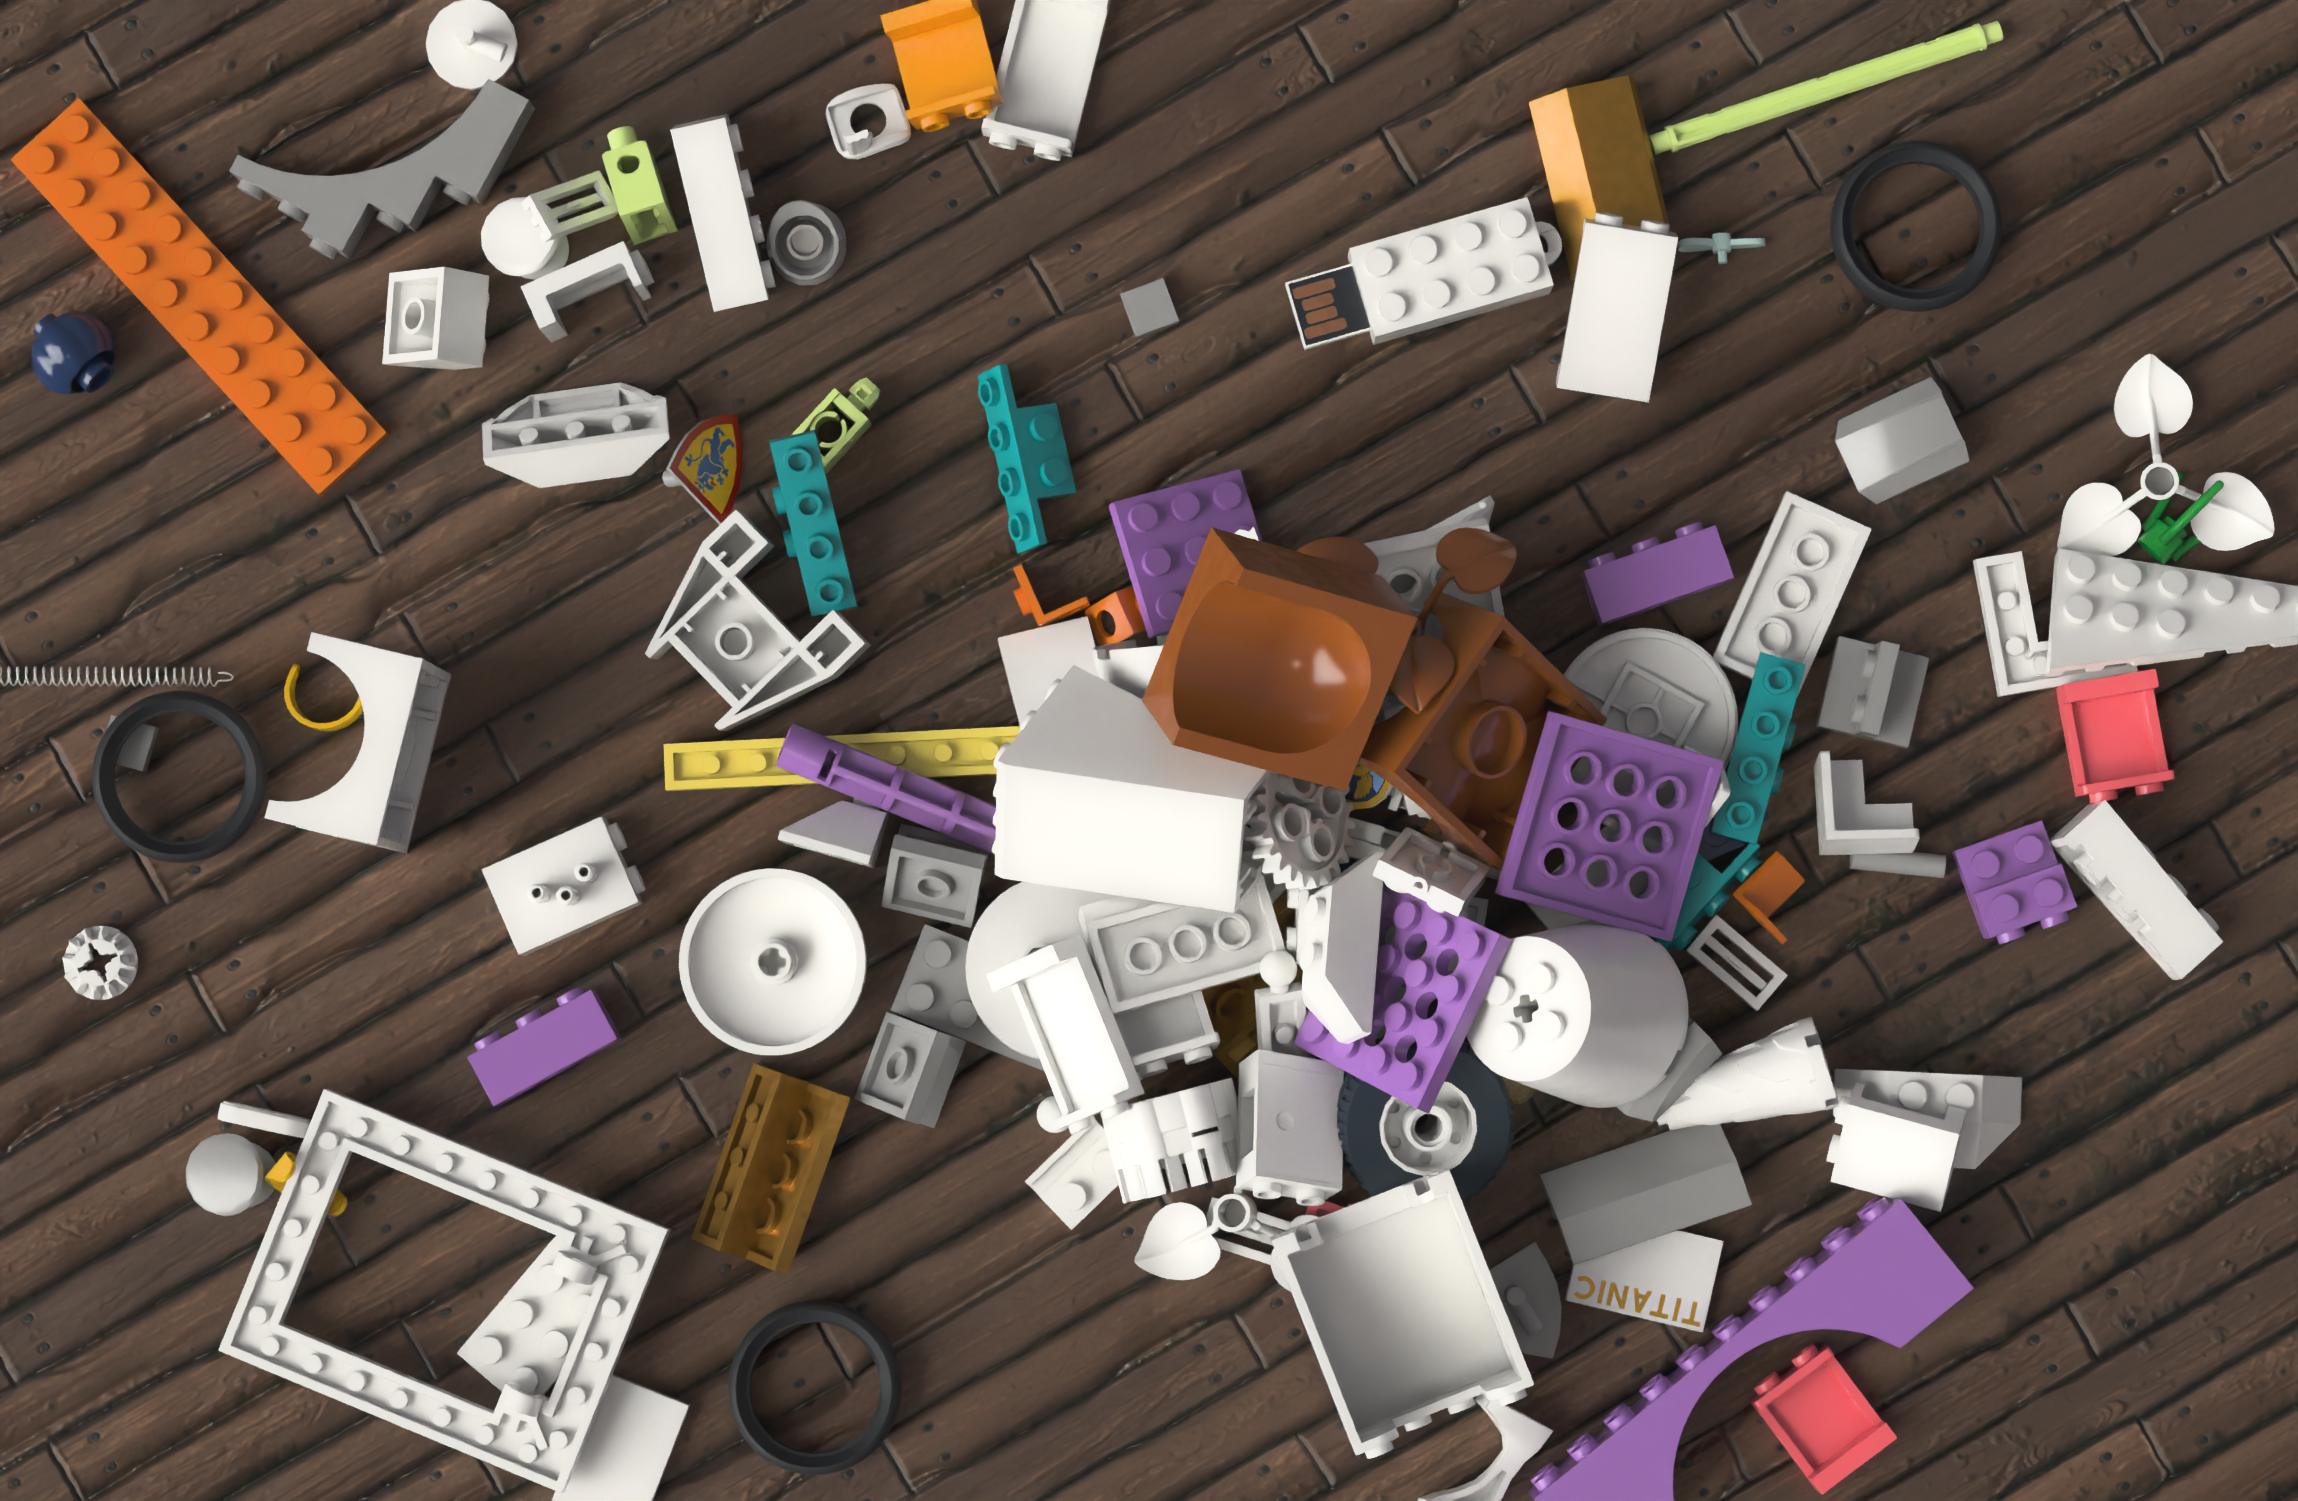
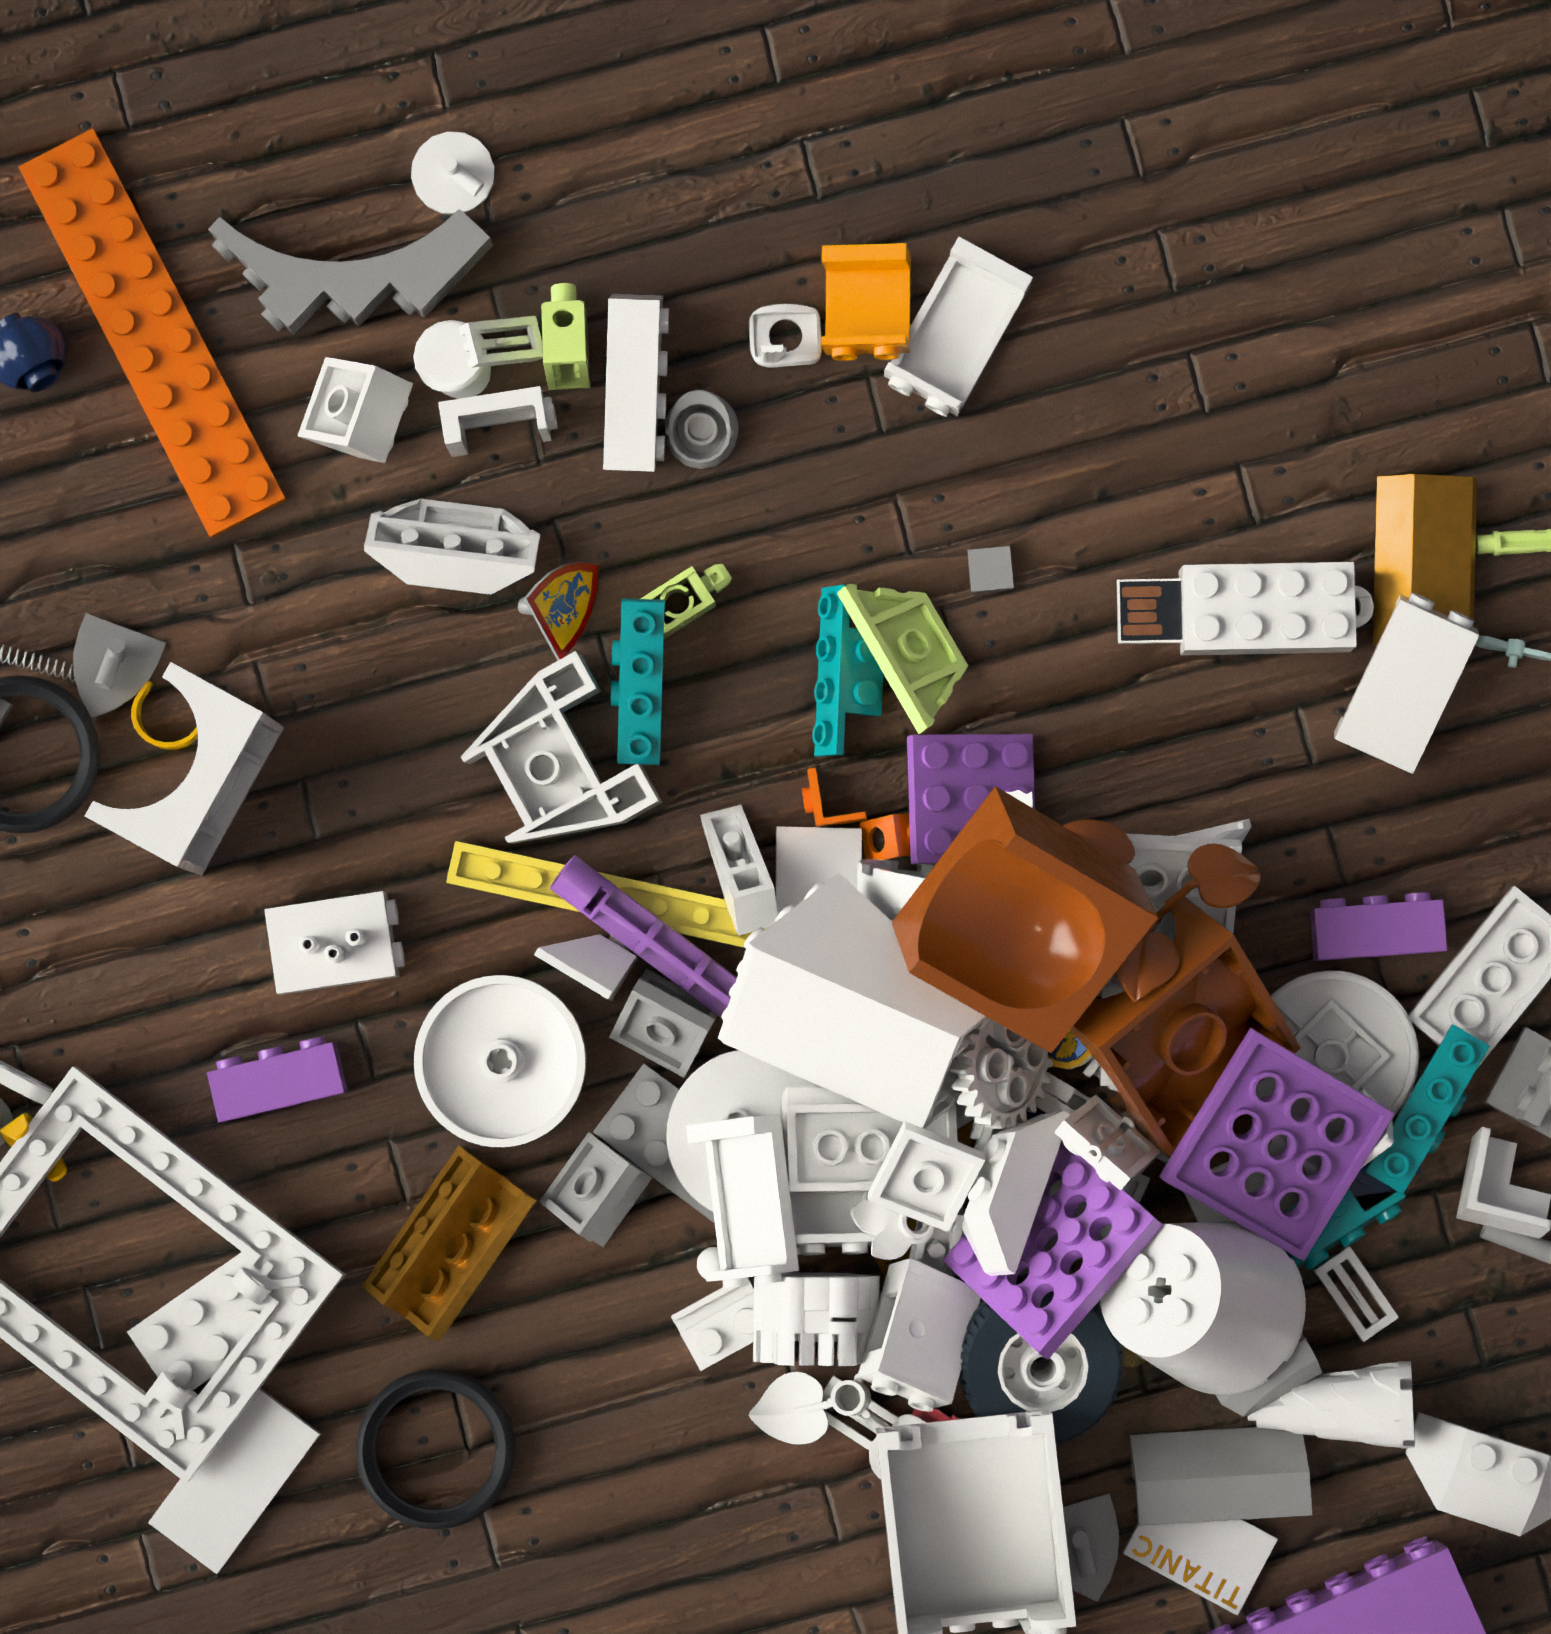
camera: 15 degrees right, 0 degrees up
orange bracket [1732,851,1805,945] -> none
white panel [1826,1082,1967,1212] -> none
none -> light grey shield [73,613,166,719]
none -> white slope [700,805,778,935]
none -> yellowish green wing [837,584,968,734]
none -> white plate [851,1199,935,1260]
none -> white tile [868,1121,985,1232]

